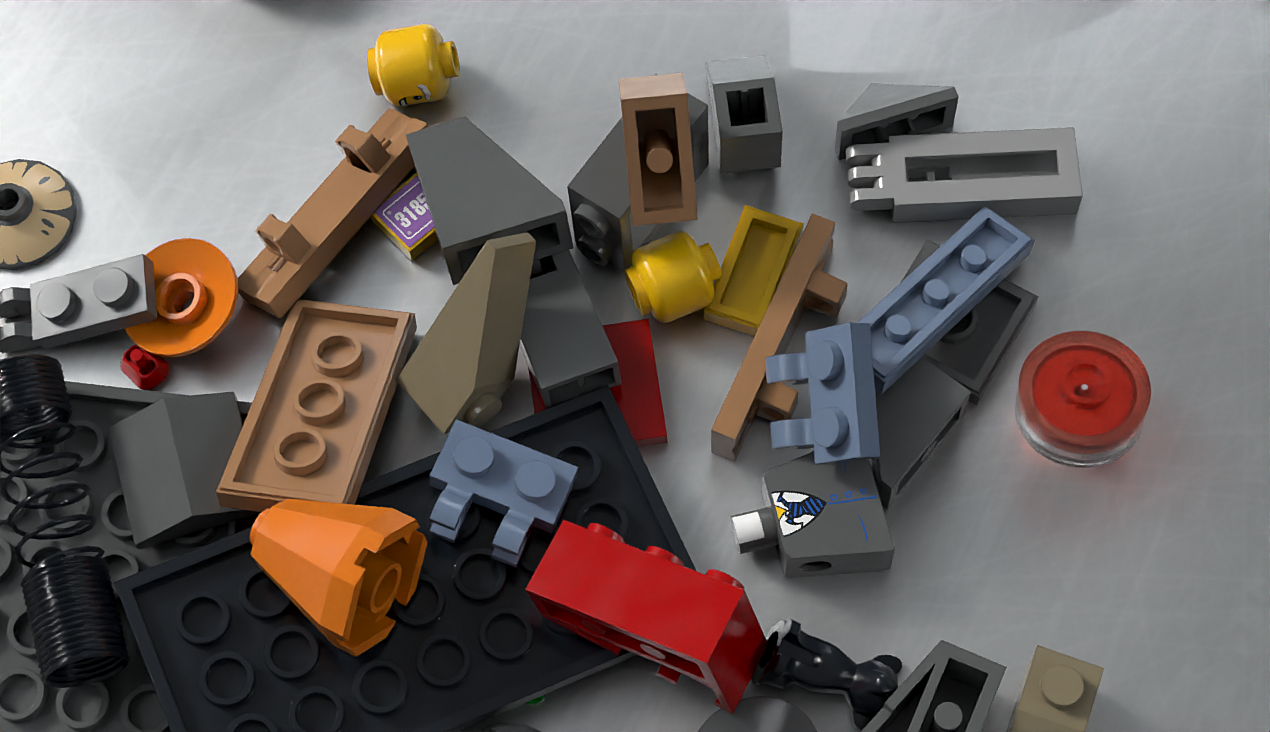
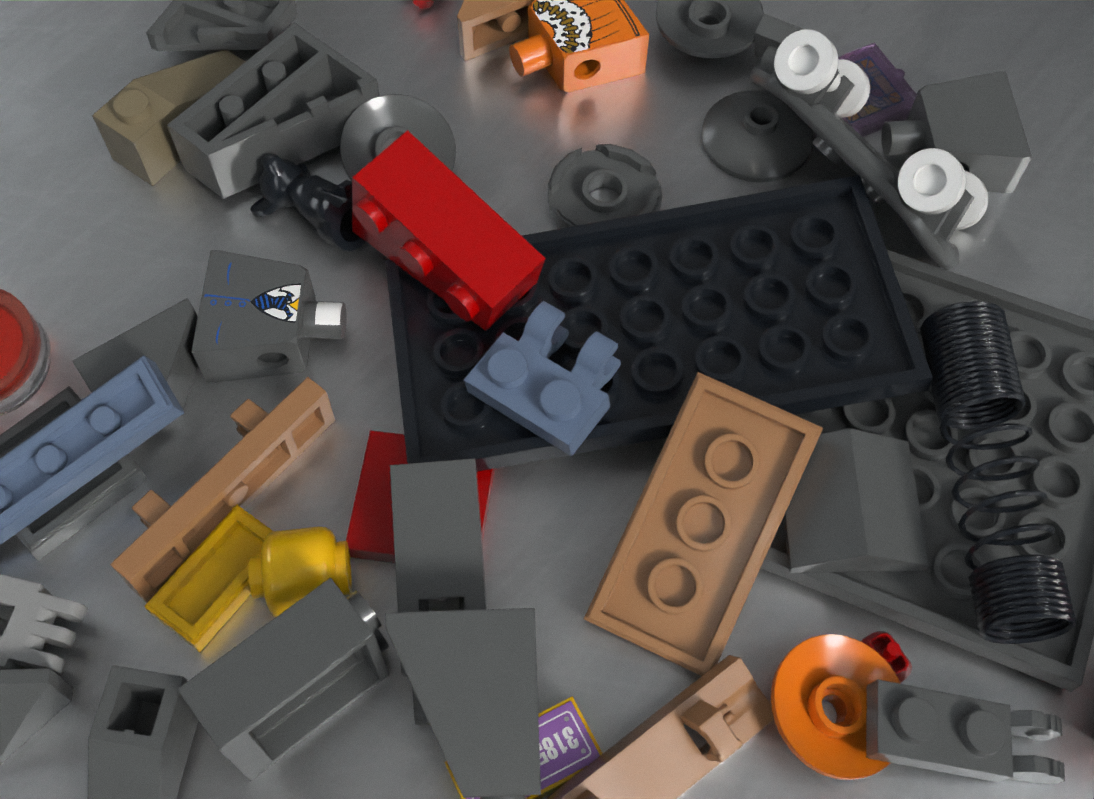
camera: 170 degrees left, 5 degrees down
orange cone [250,499,428,657] -> none
dark tan slope [396,232,536,434] -> none
medium nougat slope [618,73,698,226] -> none
sand blue plate [765,322,880,464] -> none

